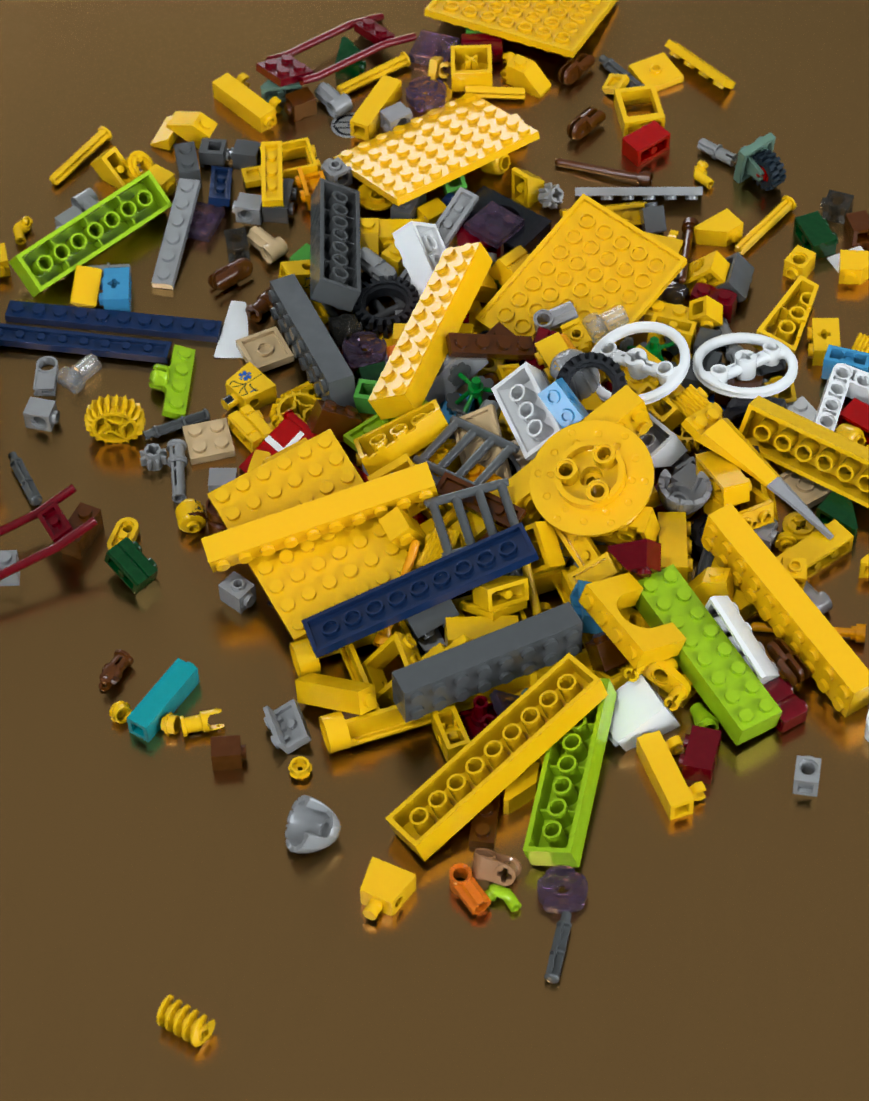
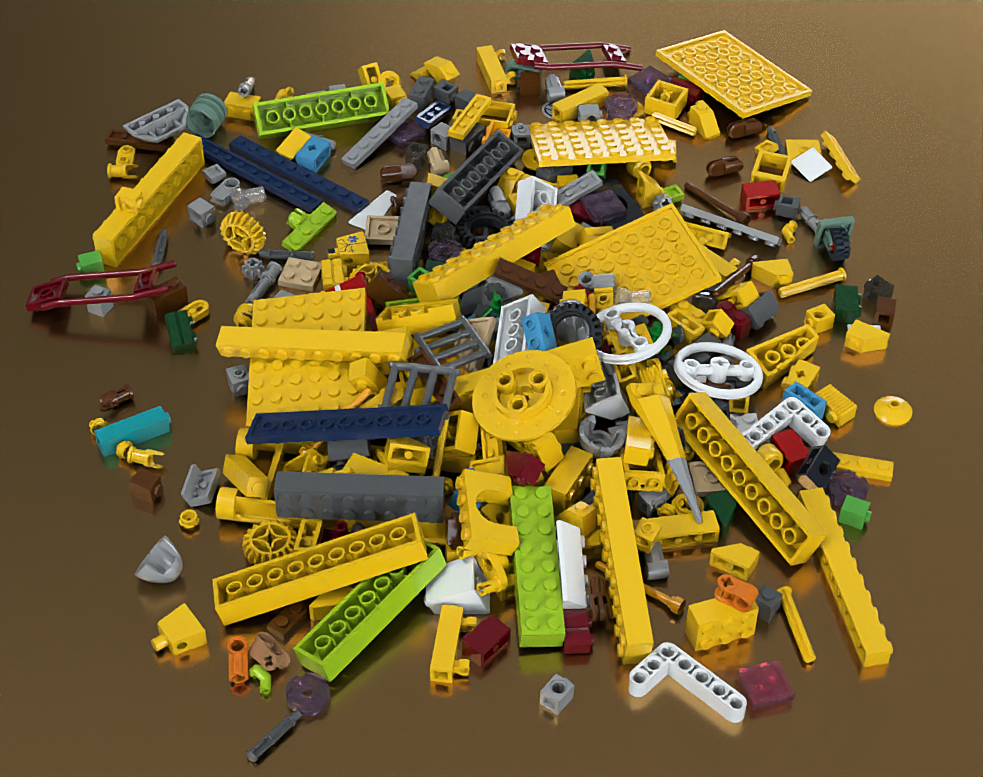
camera: 25 degrees right, 5 degrees down
yellow axle [49,126,112,185] -> none
yellow tile [427,56,451,81] -> none
dark grey brick [639,202,667,233] -> none
lime cone [690,702,719,730] -> none
none -> light grey plate [202,164,227,184]
none -> yellow gear [242,519,297,565]
none -> lime plate [663,184,685,203]
none -> dark grey brick [773,194,801,222]
none -> white sticker [792,148,832,182]

